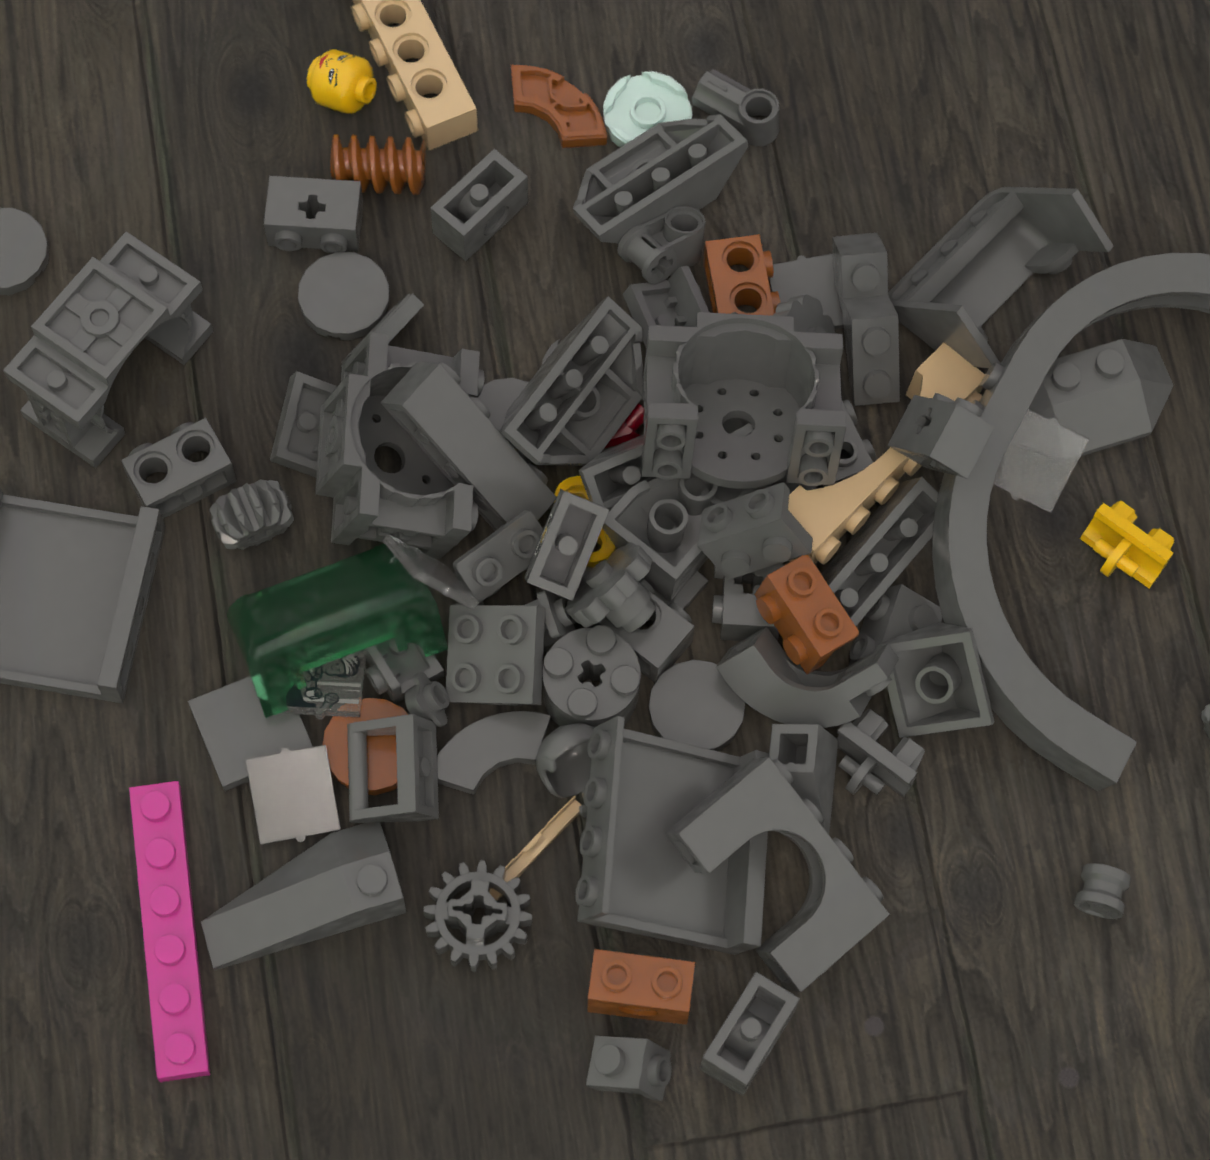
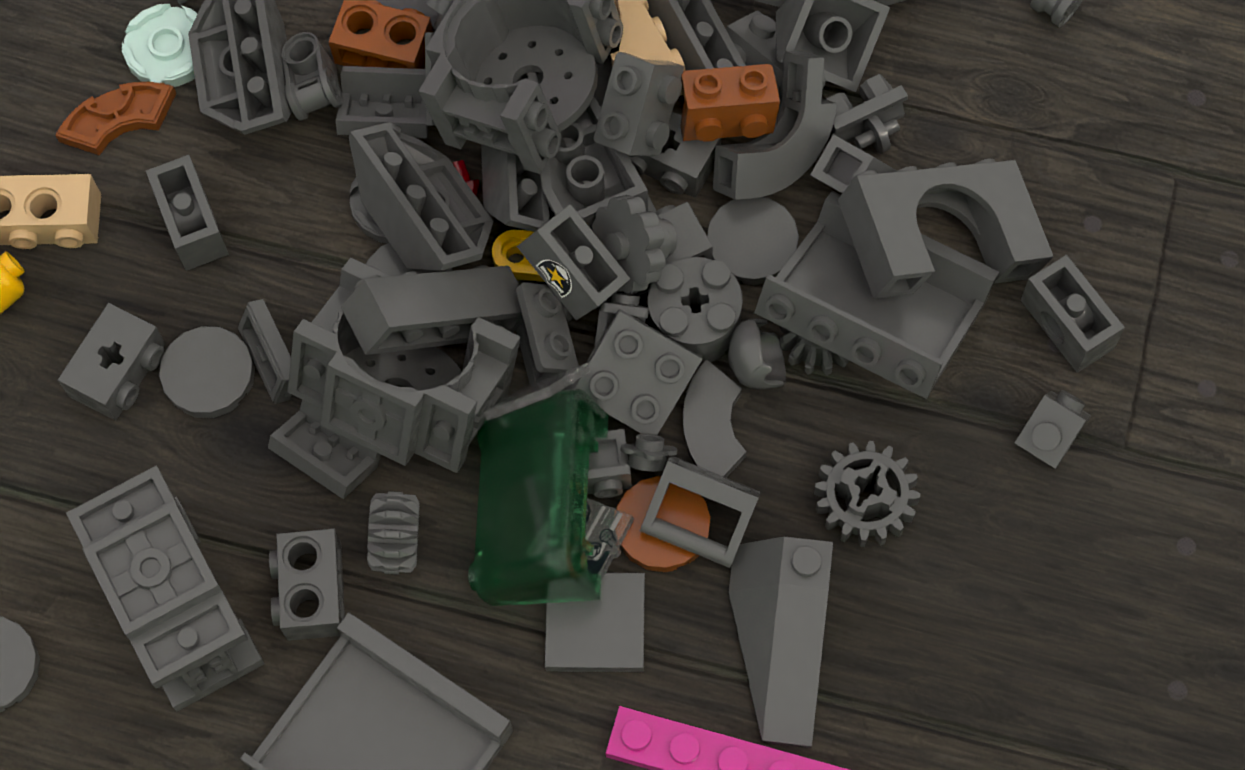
camera: 60 degrees left, 0 degrees up
piece [245,745,341,845] -> none
dark orange piece [331,134,426,195] -> none
tan piece [490,795,581,901] -> none
dark orange brick [587,949,695,1025] -> none

